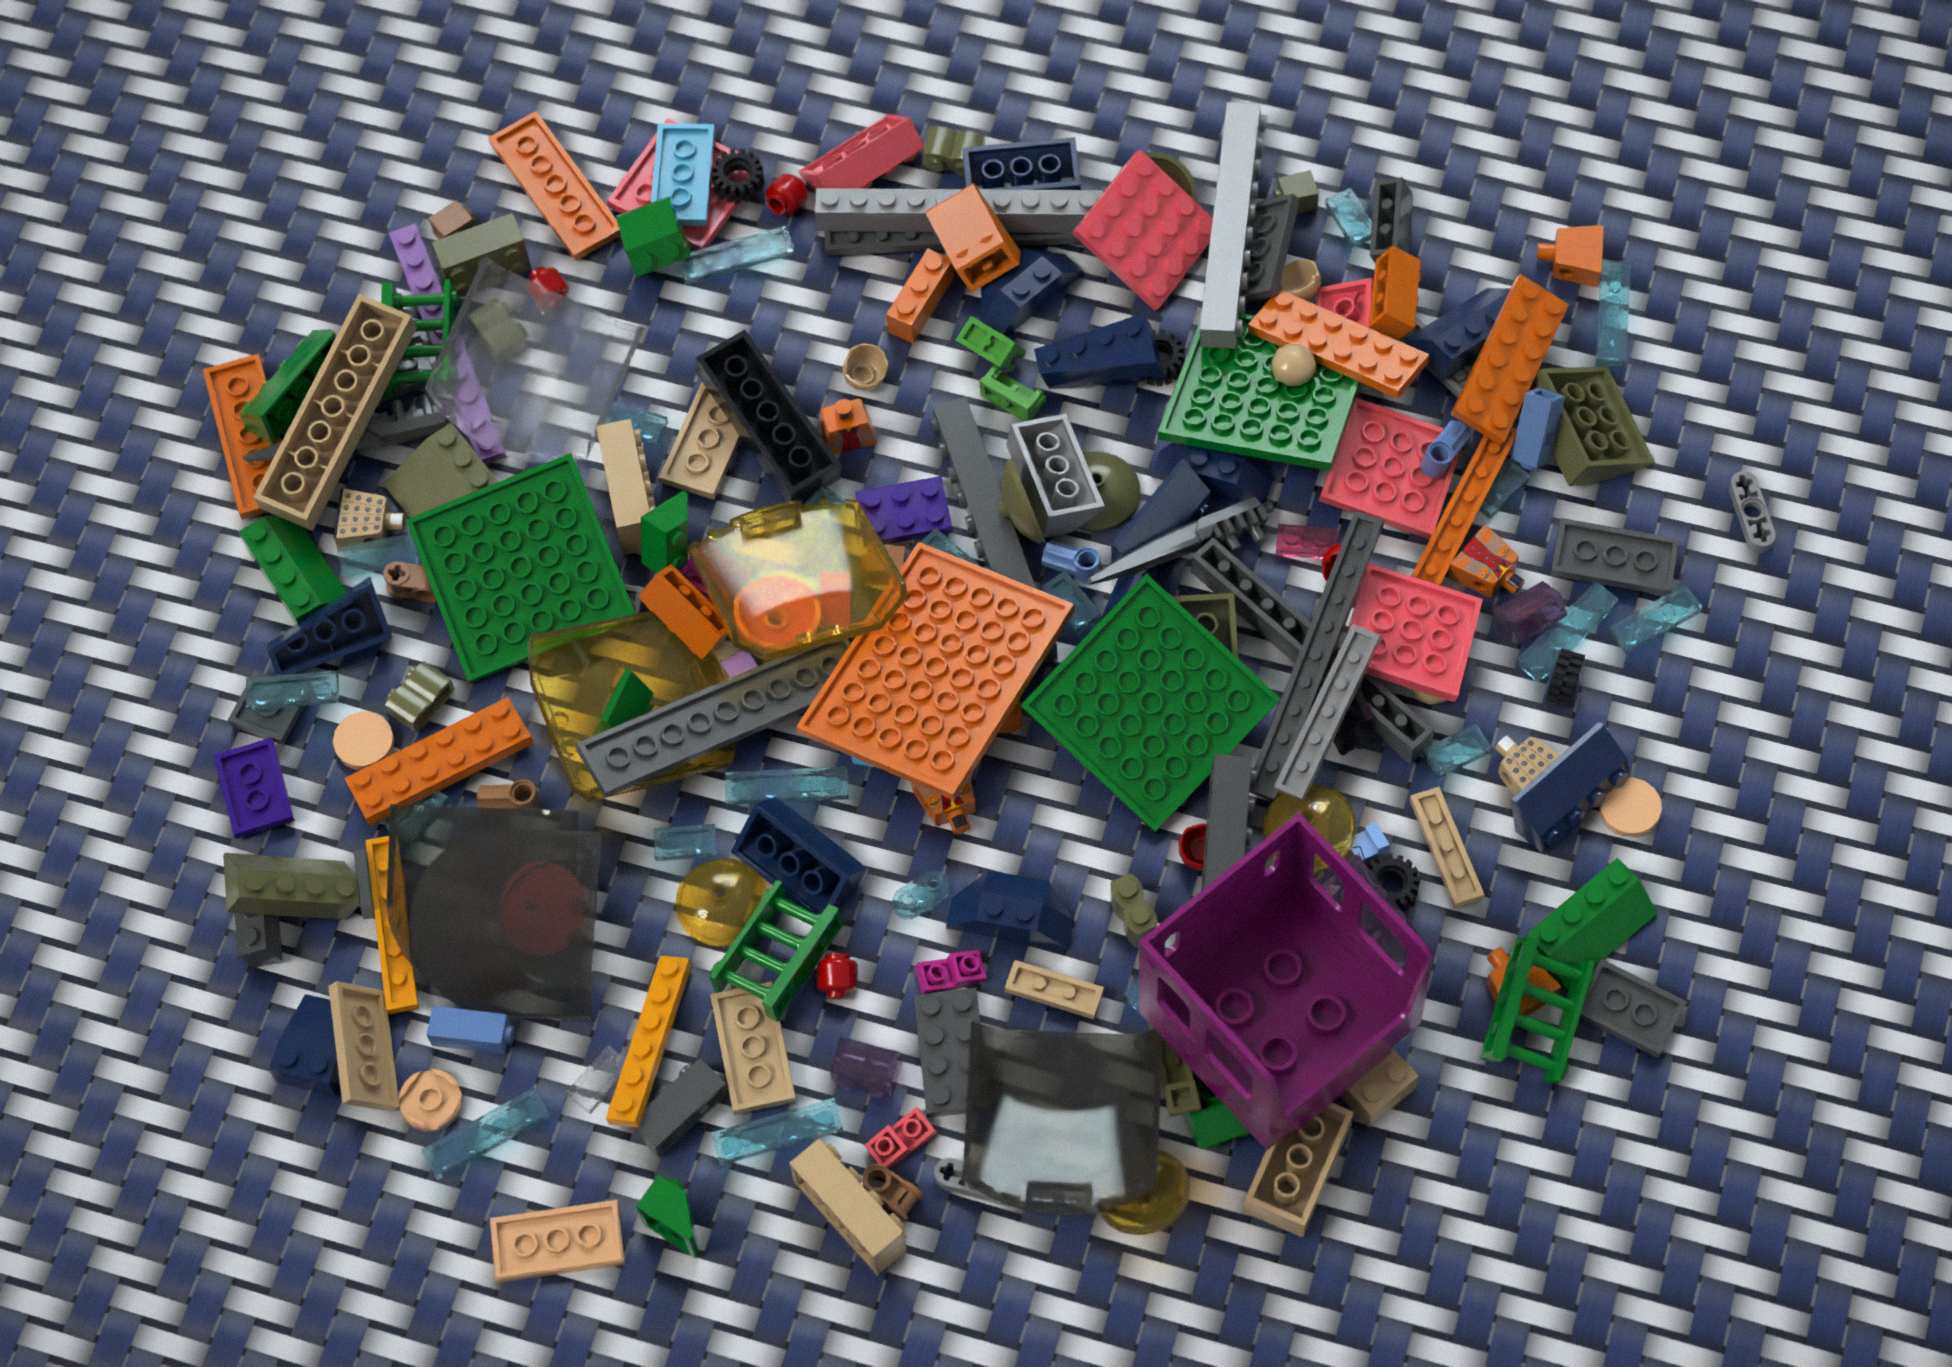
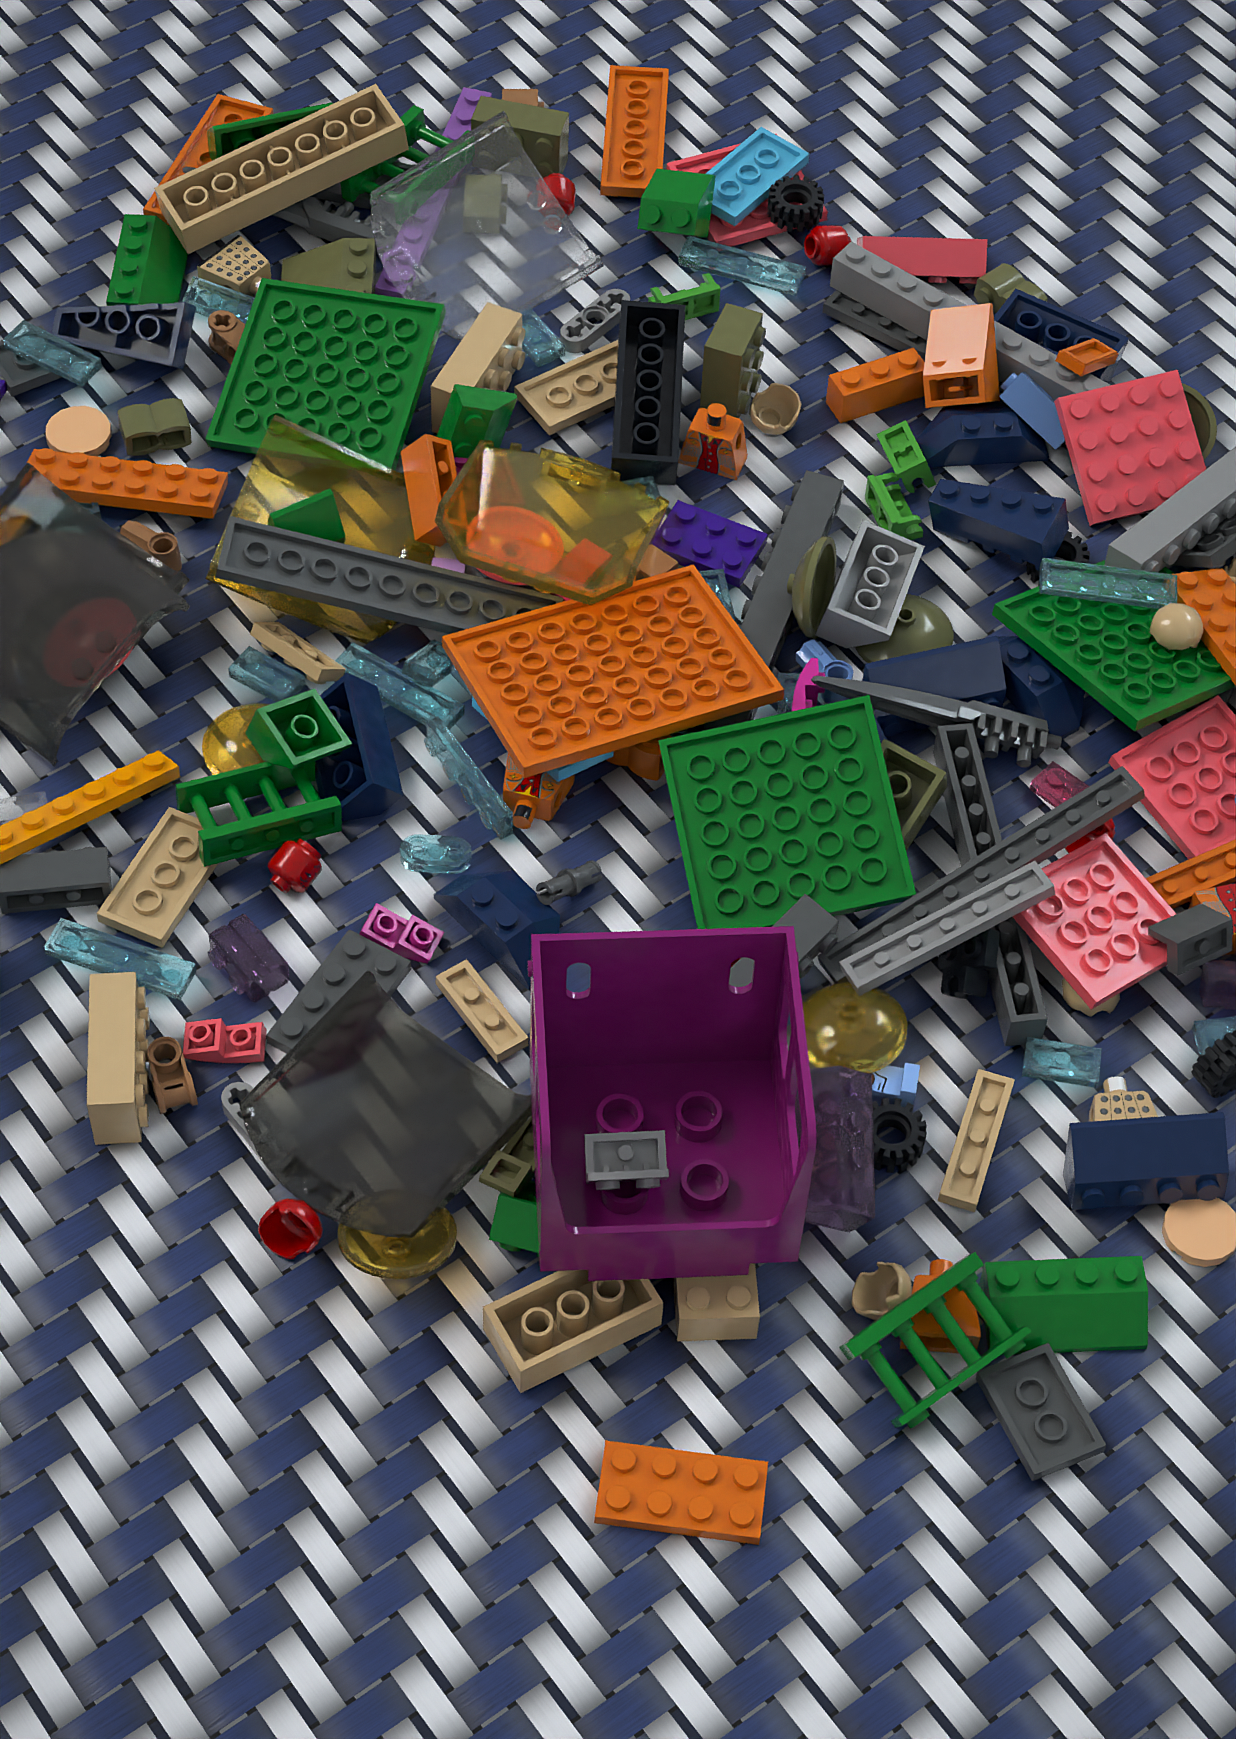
camera: 30 degrees right, 10 degrees down
none -> green slope [245,688,352,769]
none -> tan plate [250,622,346,684]
none -> red hair [258,1198,323,1259]
none -> clear light blue plate [401,639,456,688]
none -> clear light blue plate [424,716,513,840]
none -> dark grey pin [536,860,602,905]
none -> light grey beam [560,289,630,353]
none -> light grey bracket [584,1130,669,1190]
none -> orange plate [594,1440,768,1545]
none -> bright green hinge [648,273,721,320]
none -> olive brick [700,303,766,418]
none -> dark pink slope [791,658,825,712]
none -> tan hair [852,1262,912,1321]
none -> medium blue brick [999,372,1065,450]
none -> clear light blue plate [1039,558,1177,609]
none -> orange tile [1055,338,1118,376]
none -> dark grey panel [1148,904,1232,976]

